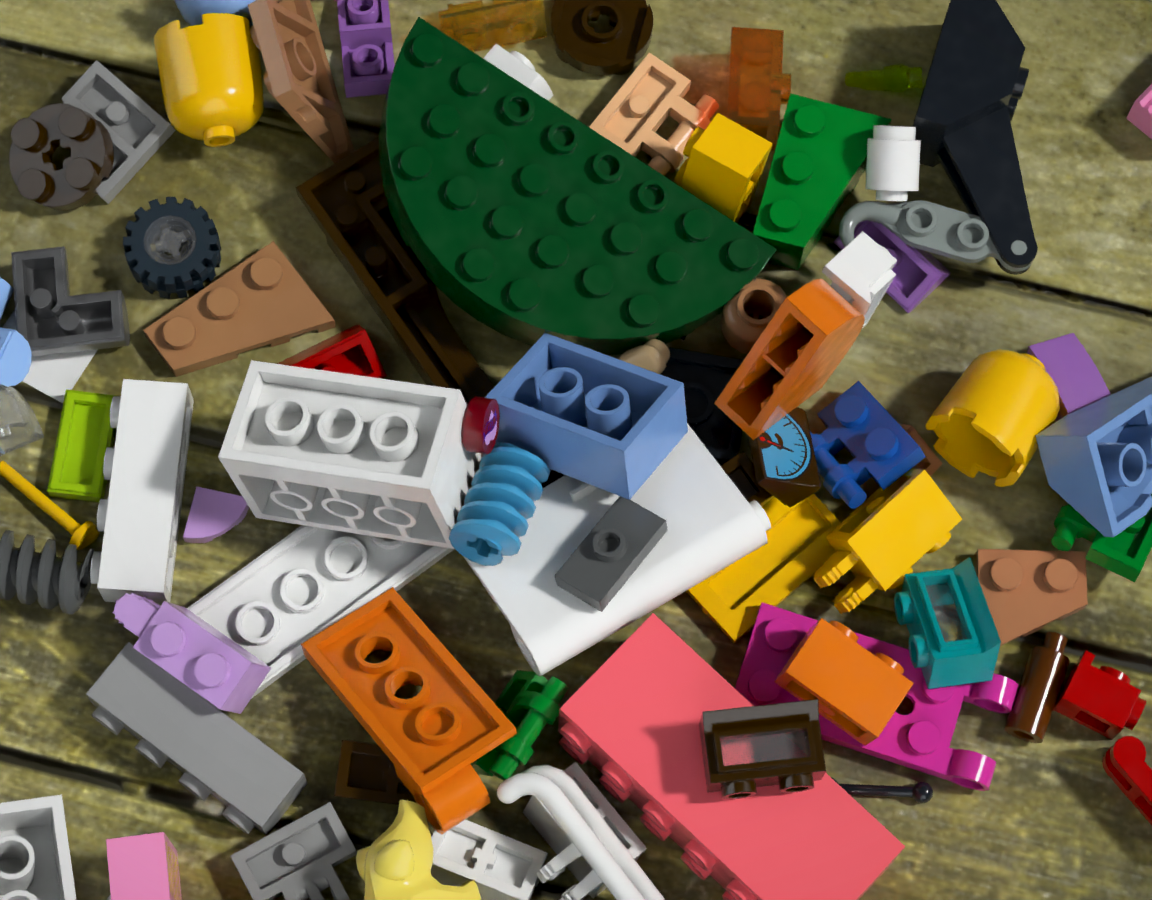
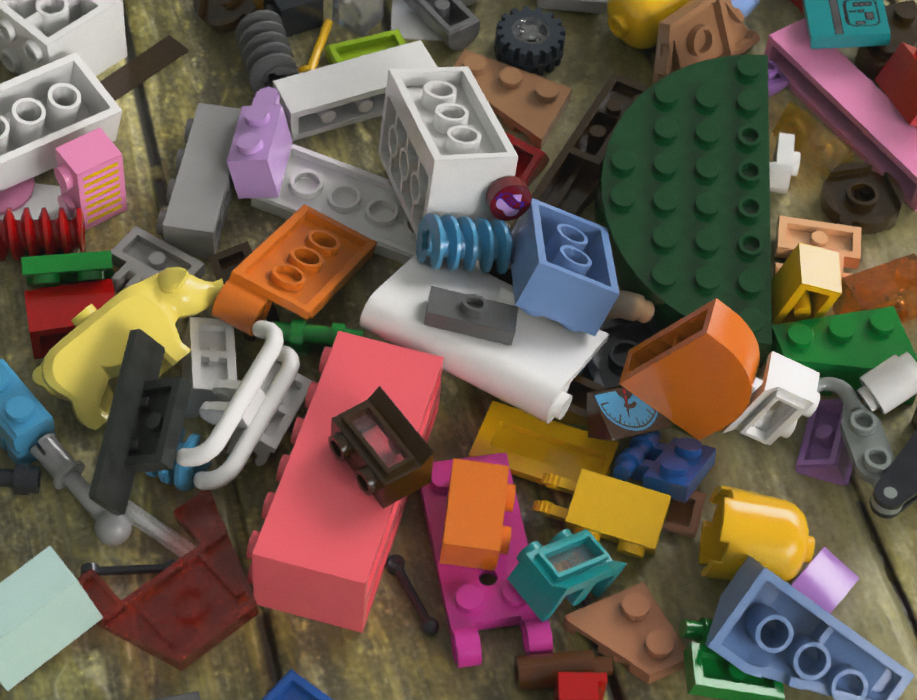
camera: 60 degrees right, 20 degrees down
lavender tile [183,486,249,543] -> none

